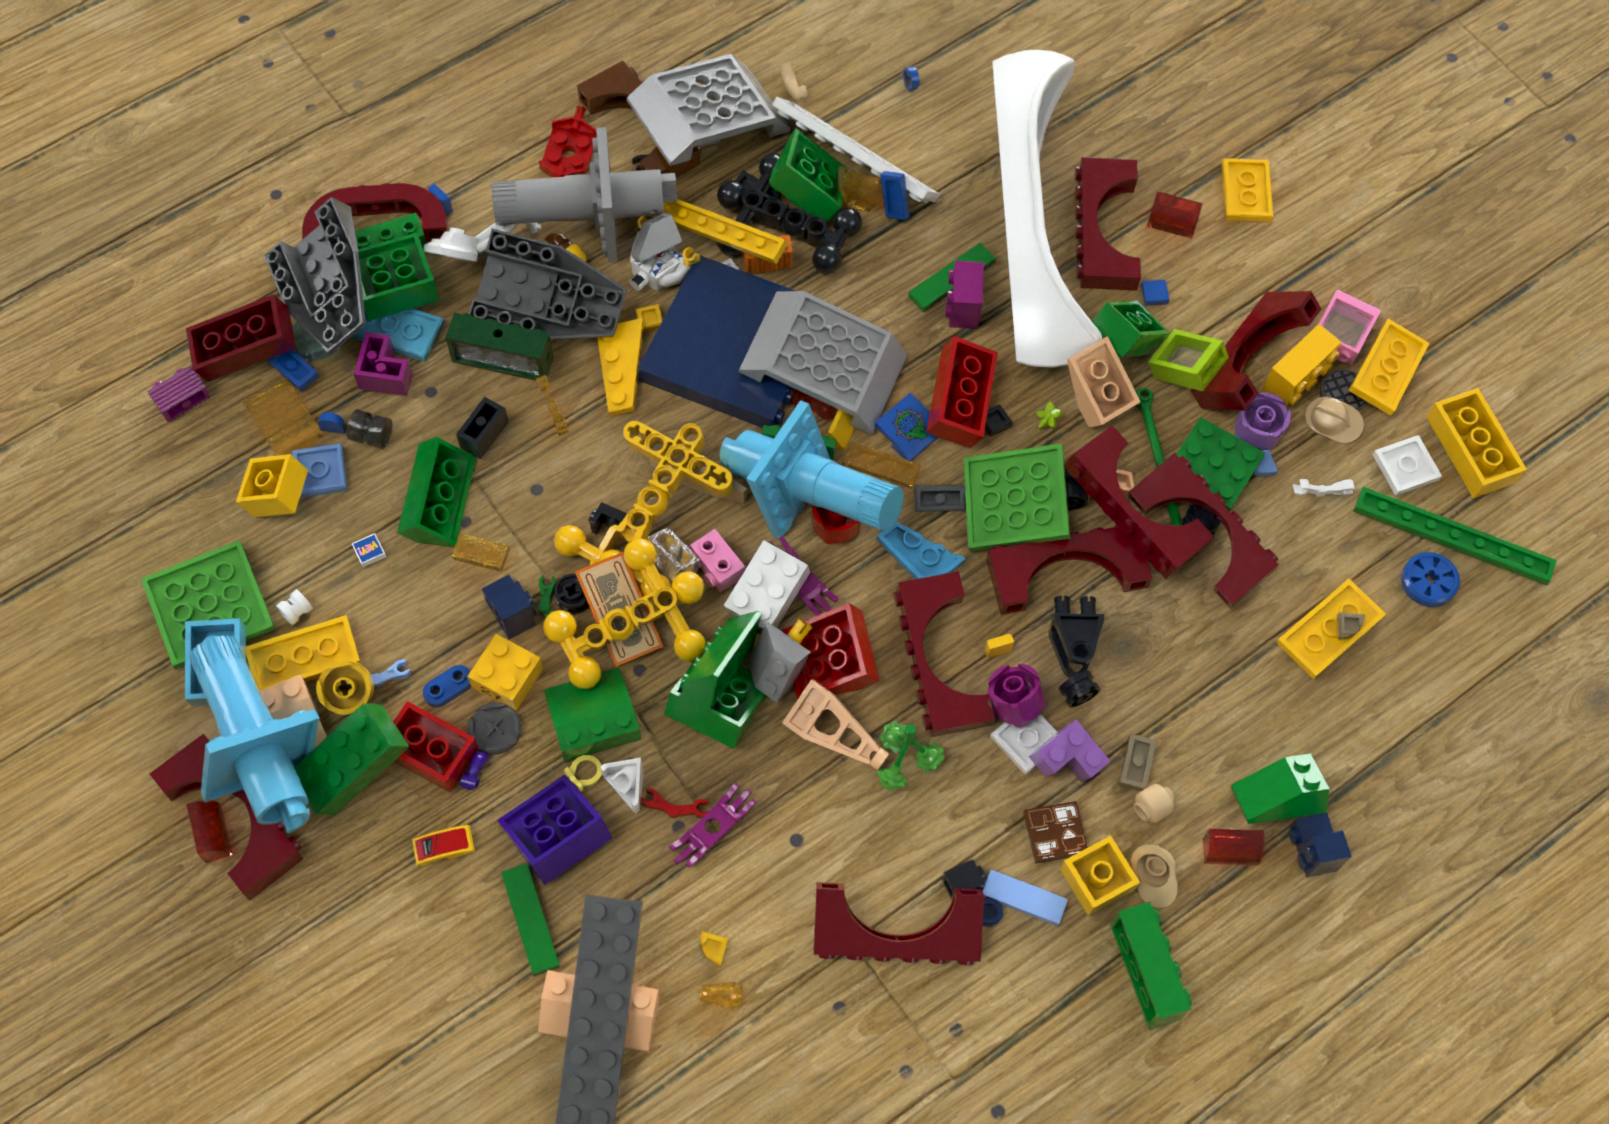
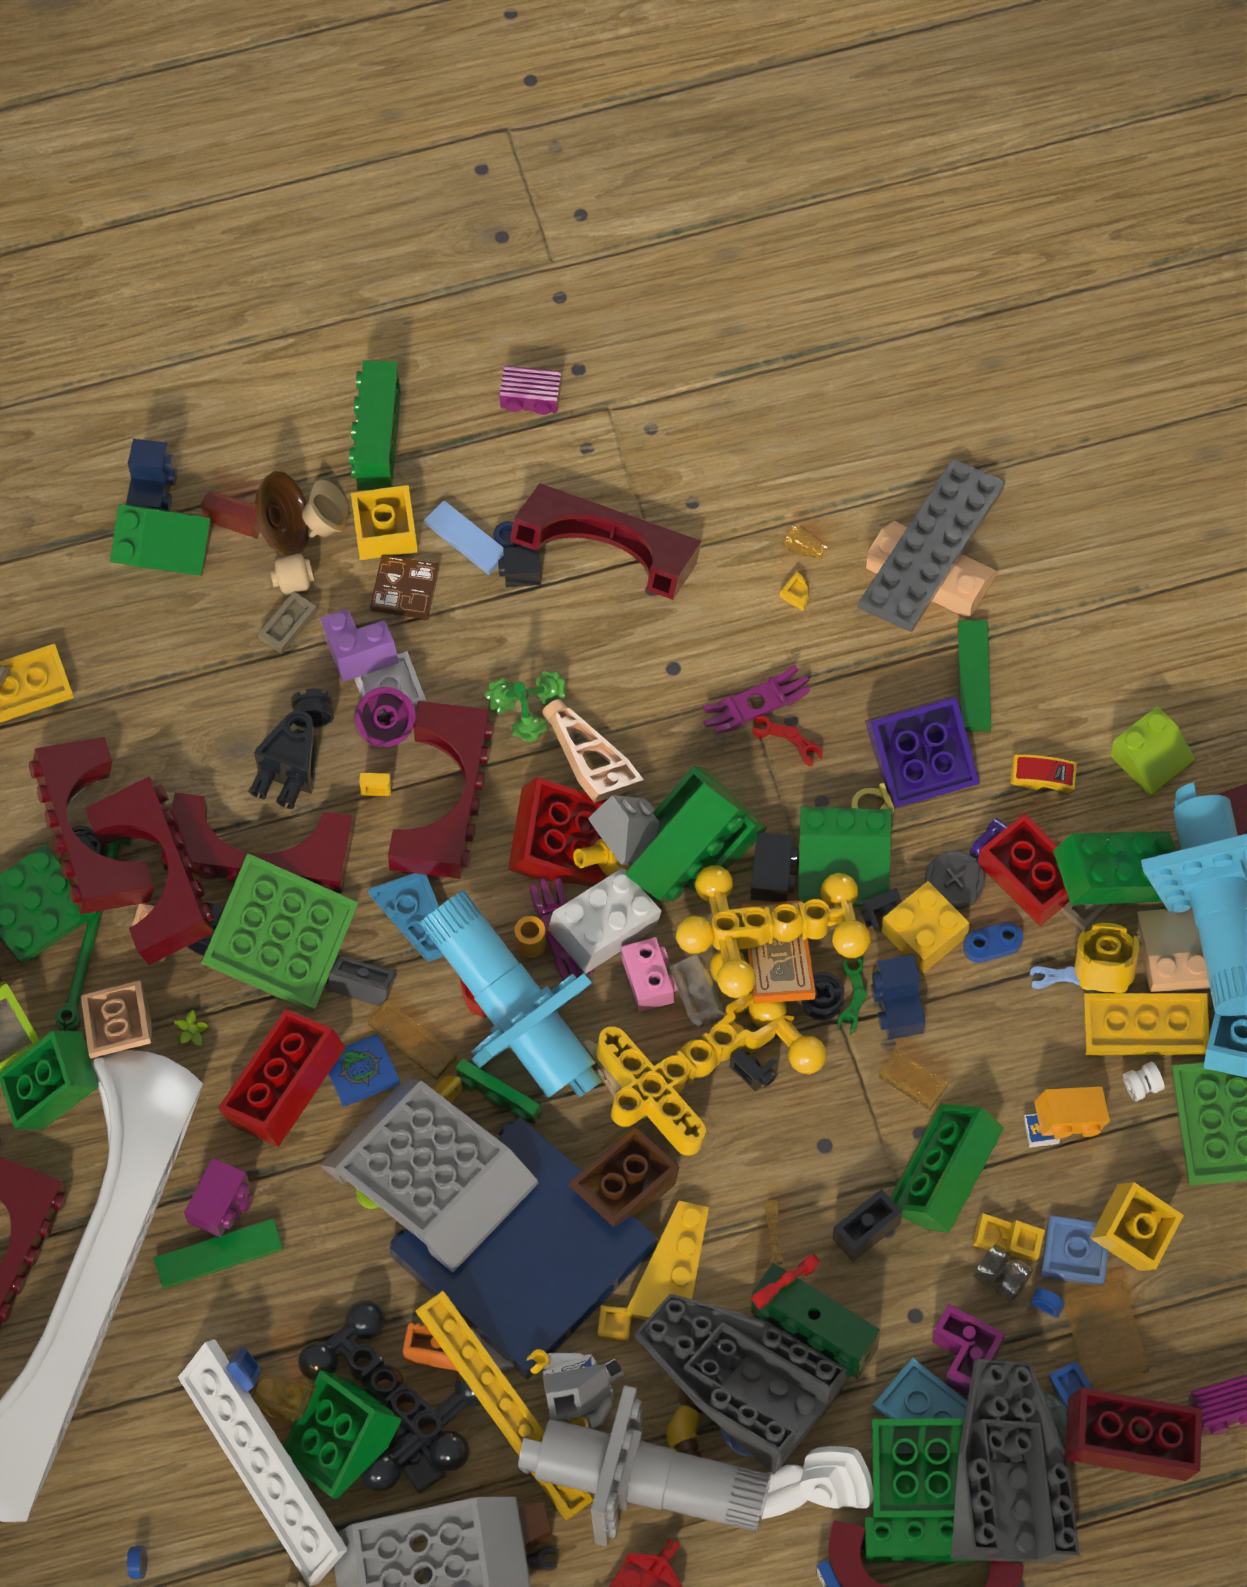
camera: 155 degrees left, 0 degrees up
white slope [600,758,644,814] -> none
black tile [985,404,1013,437] -> none
none -> reddish brown hat [255,471,309,556]
none -> magenta brick [499,365,562,415]
none -> light orange brick [515,916,546,958]
none -> reddish brown slope [569,1127,680,1227]
none -> black brick [751,832,798,902]
none -> red piece [752,1253,822,1309]
none -> black bracket [860,888,902,933]
none -> yellow slope [972,1213,1045,1261]
none -> light orange brick [1034,1086,1110,1139]
none -> lime slope [1110,706,1195,797]

